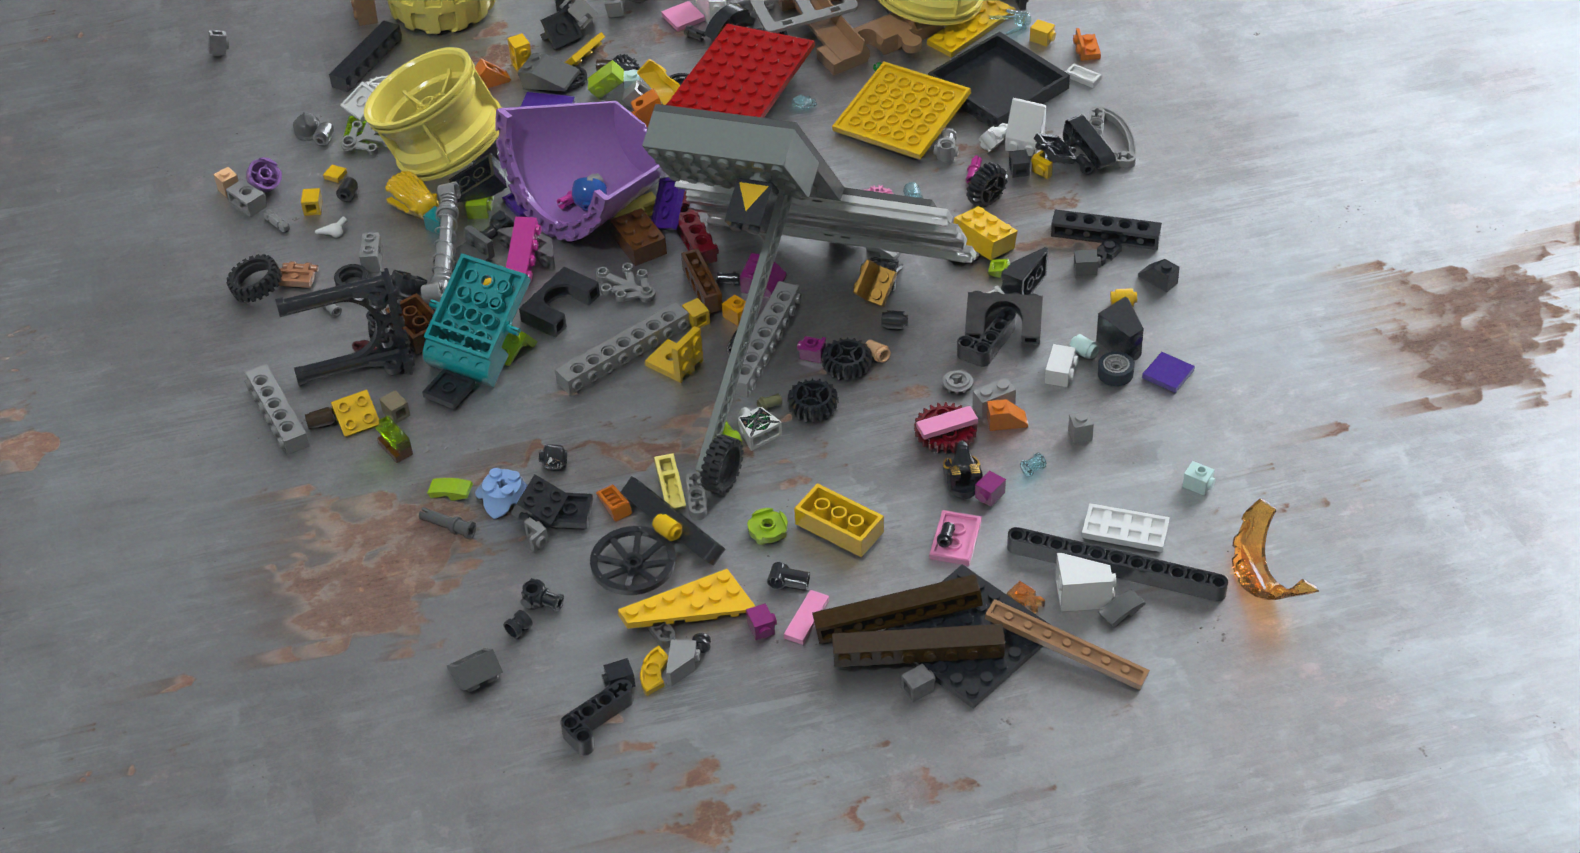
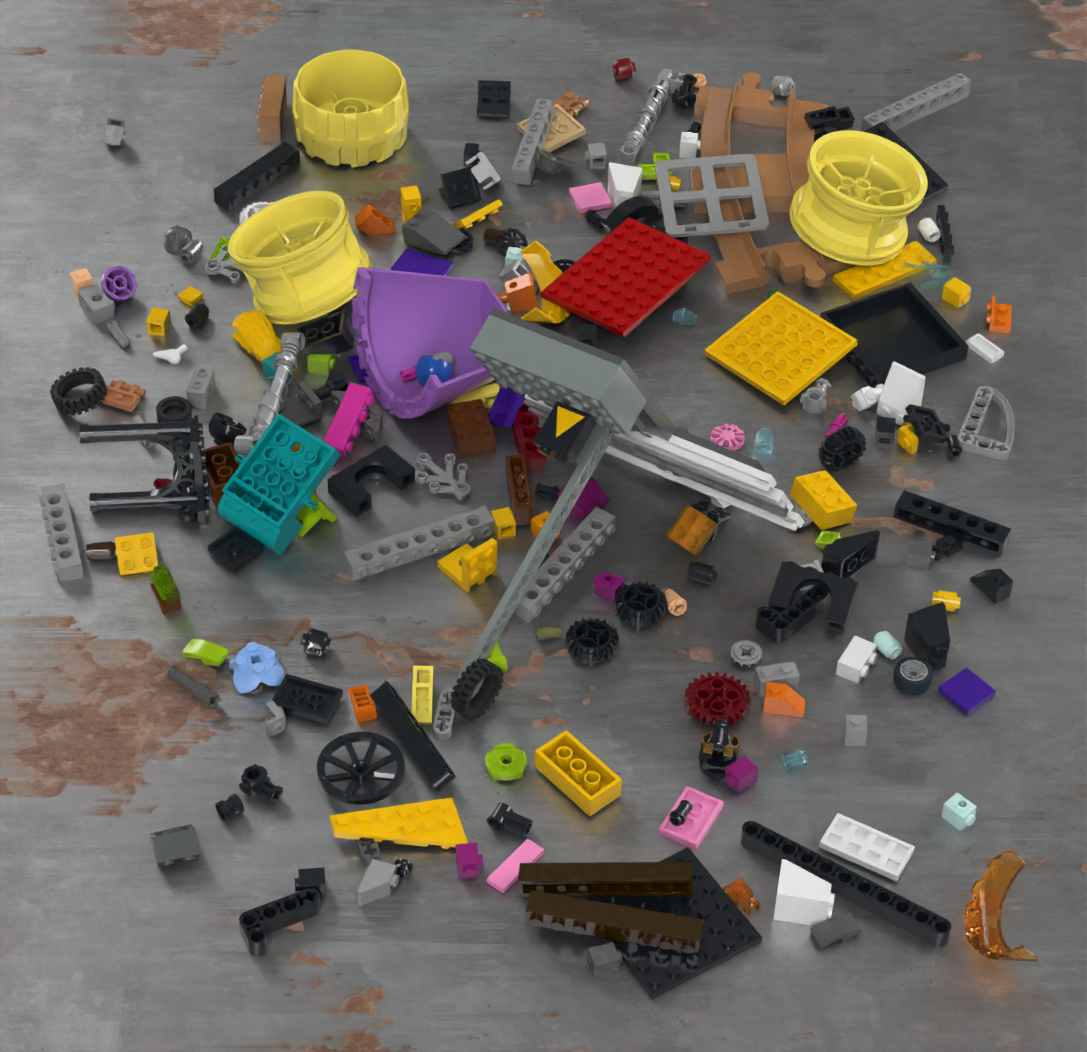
camera: 10 degrees right, 0 degrees up
white tile [340,81,374,123] -> none
dark tan brick [379,390,411,425] -> none
black bracket [511,474,568,526] -> none
lime brick [588,60,624,99] -> none
yellow tile [640,645,668,696] -> none
yellow brick [652,514,682,541] -> none
white torso [738,407,782,451] -> none
bright pink tile [916,406,978,440] -> none
medium nougat plate [985,599,1150,690] -> none
black beam [1062,114,1116,169] -> none

